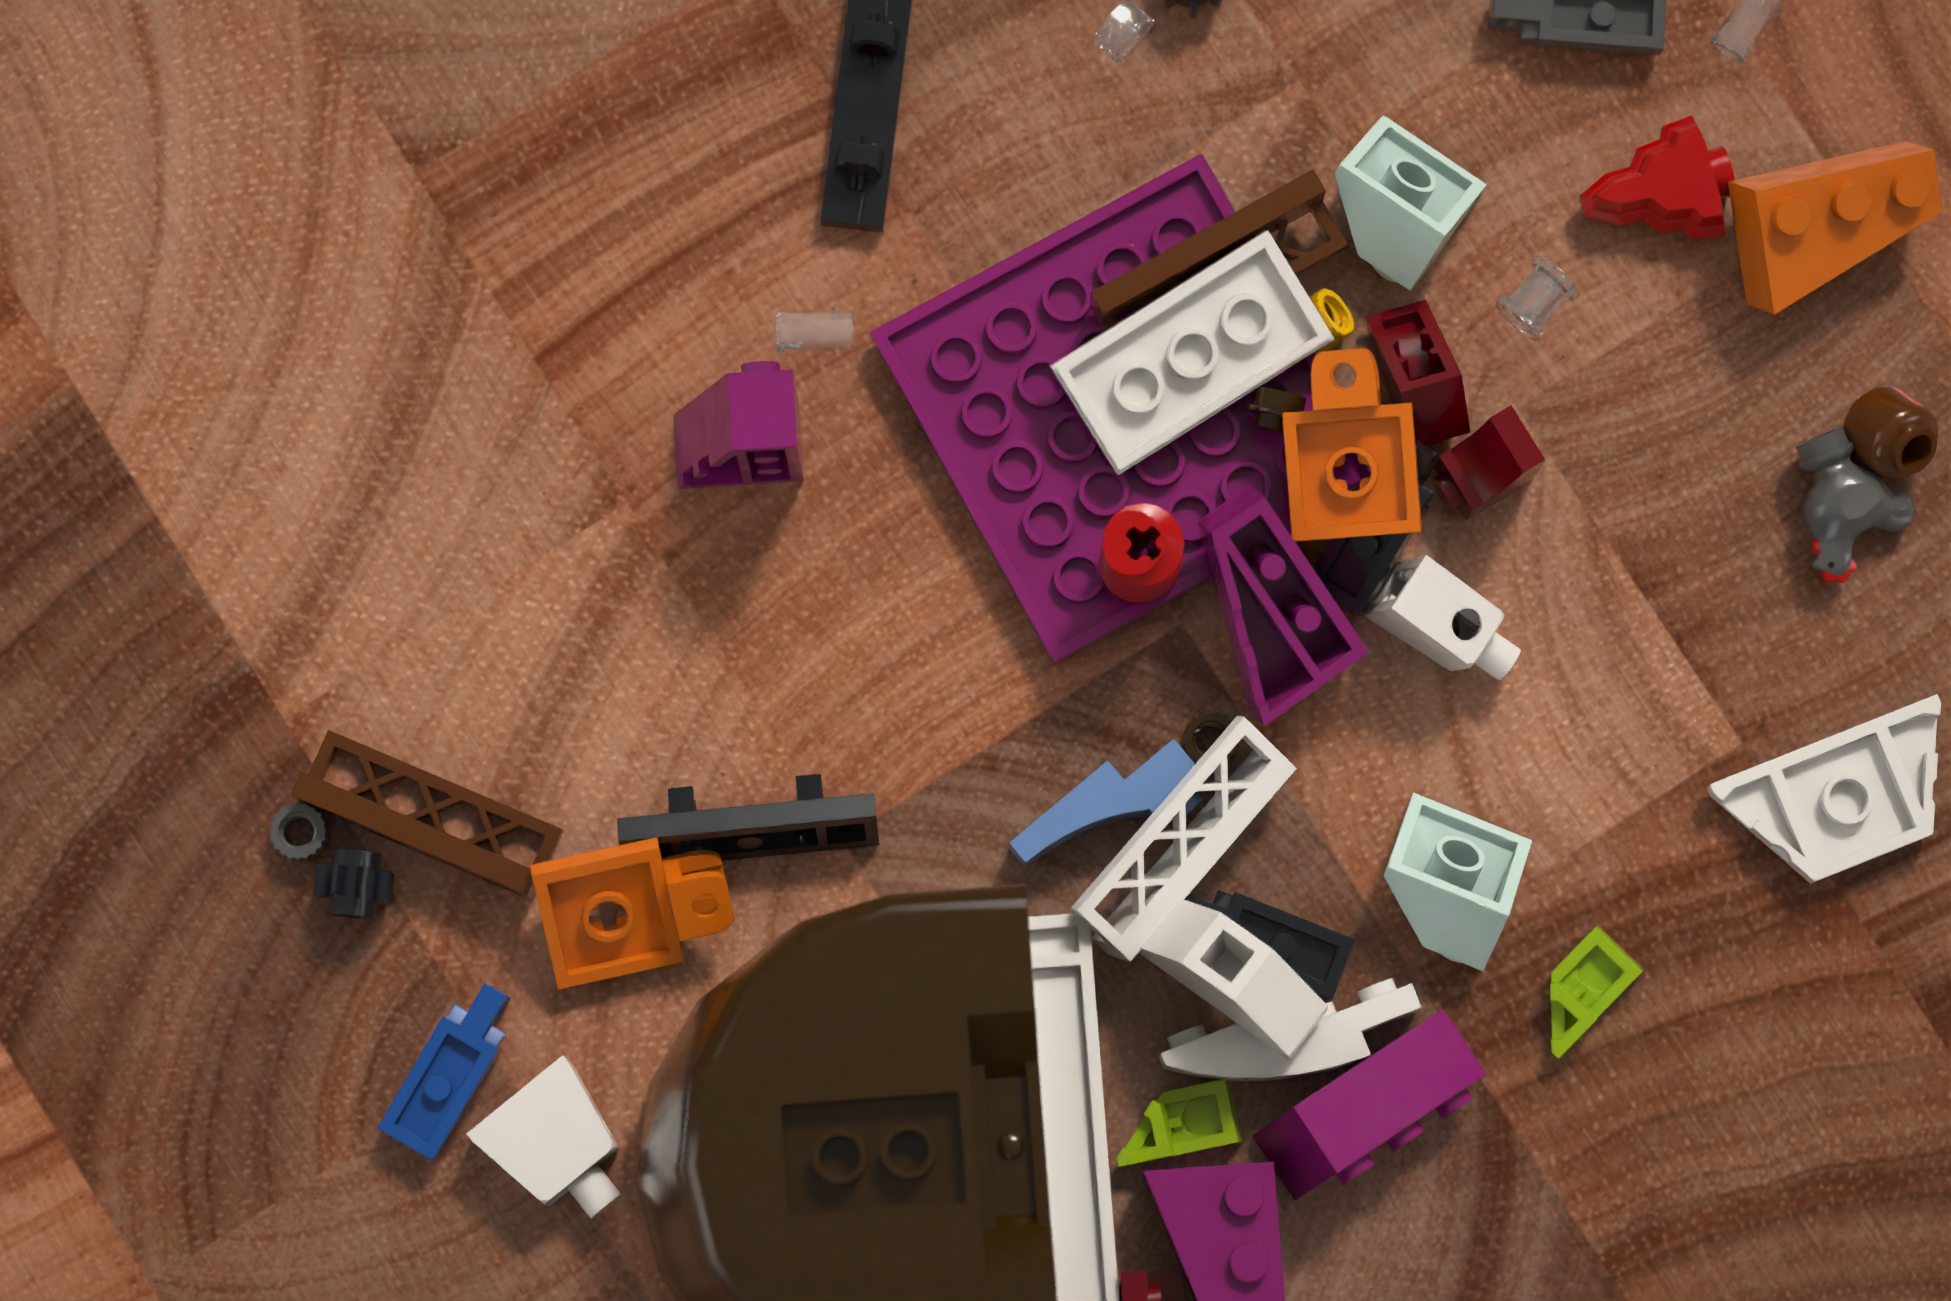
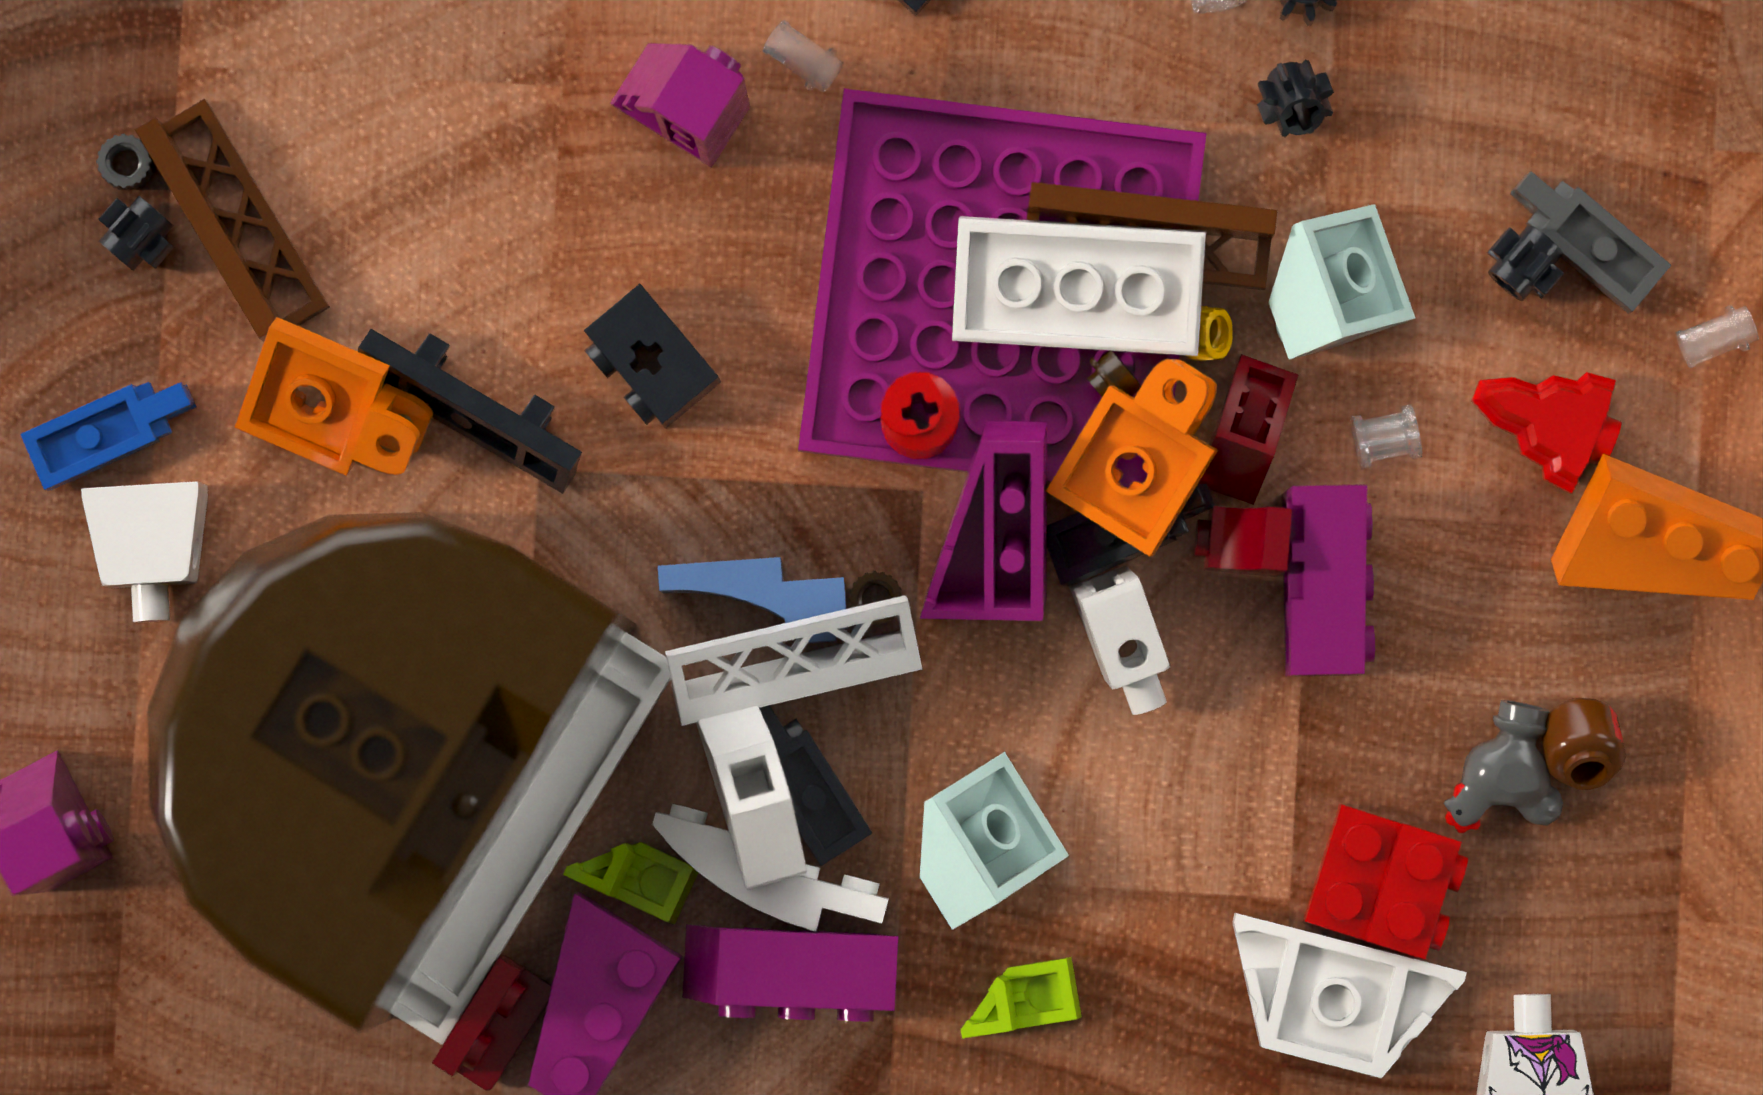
camera: 40 degrees right, 5 degrees up
none -> black brick [584,283,721,429]
none -> black gear [1257,60,1334,137]
none -> magenta wedge [1282,485,1375,677]
none -> red plate [1303,804,1468,960]
none -> black gear [1487,225,1564,301]

